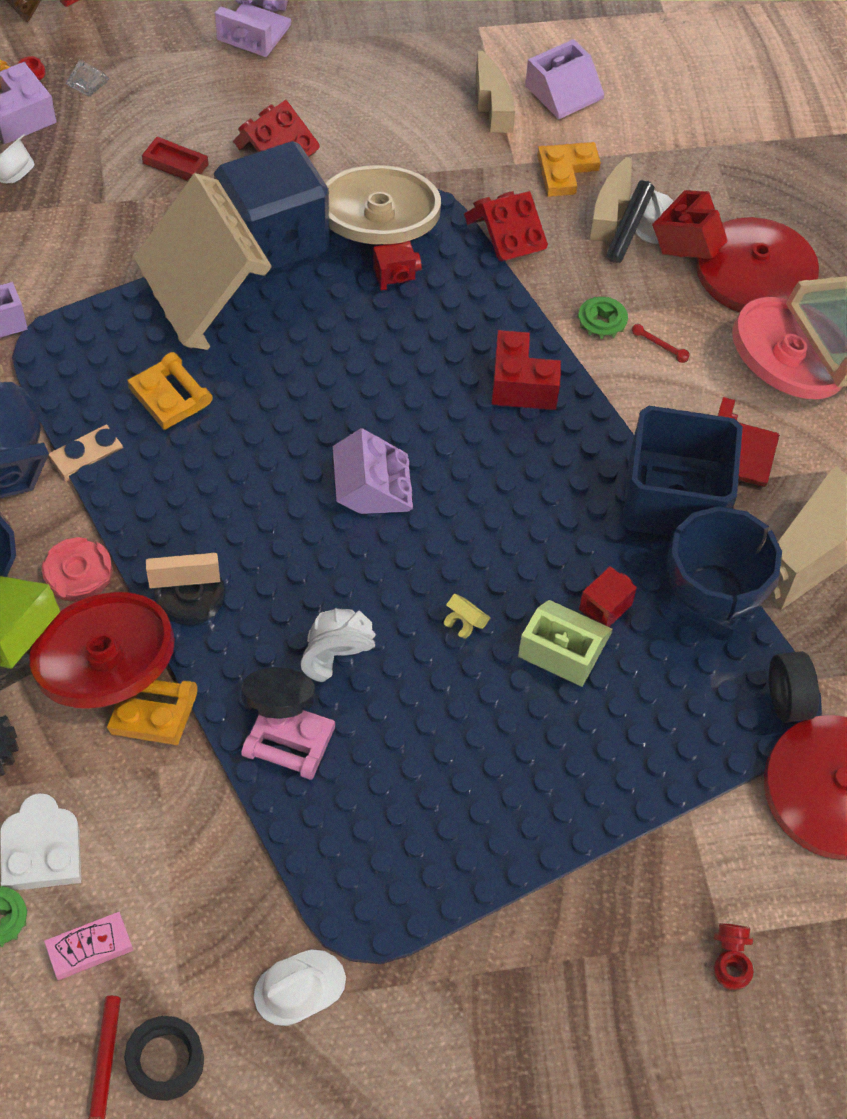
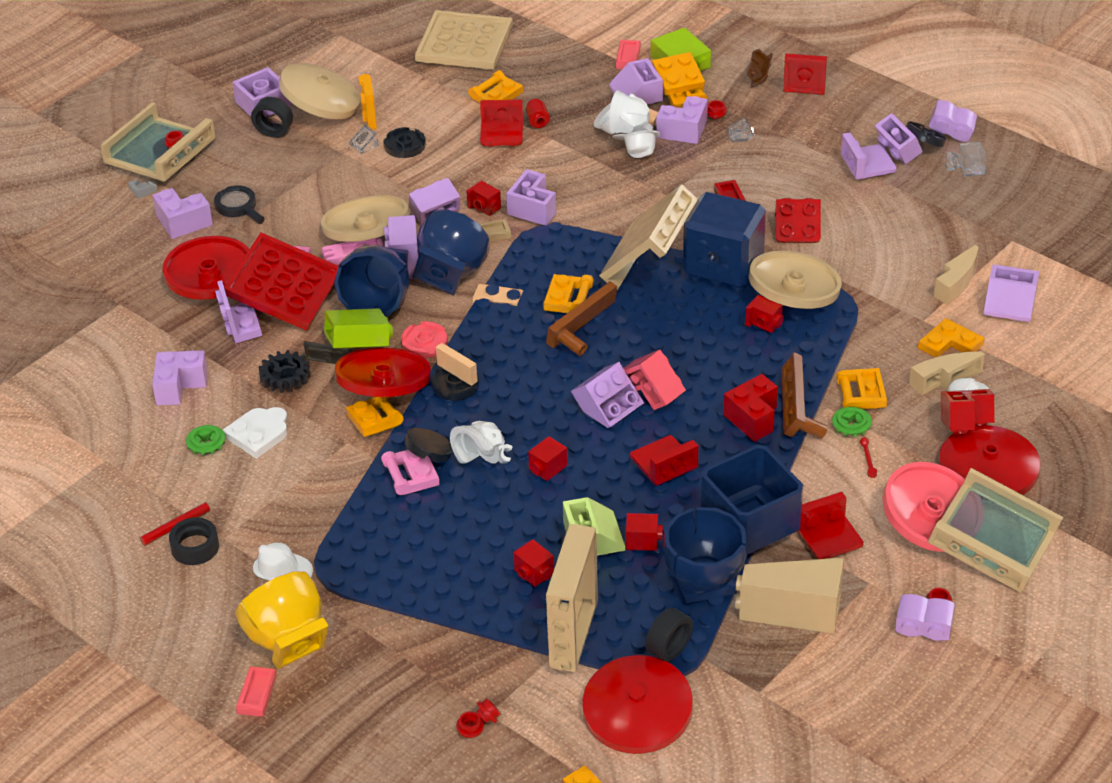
camera: 55 degrees right, 15 degrees down
bright pink tile [44,912,133,980] -> none
light yellow tile [444,593,491,639] -> none
red bracket [464,191,548,262] -> none
black axle [606,180,655,263] -> none
none -> yellow plate [235,571,328,670]
none -> red brick [513,539,554,587]
none -> red brick [528,436,568,481]
none -> dark orange piece [546,281,617,356]
none -> tan window [546,524,598,672]
none -> coral brick [623,350,686,410]
none -> red bracket [630,435,699,486]
none -> dark orange piece [781,352,828,439]
none -> light orange plate [836,368,887,409]

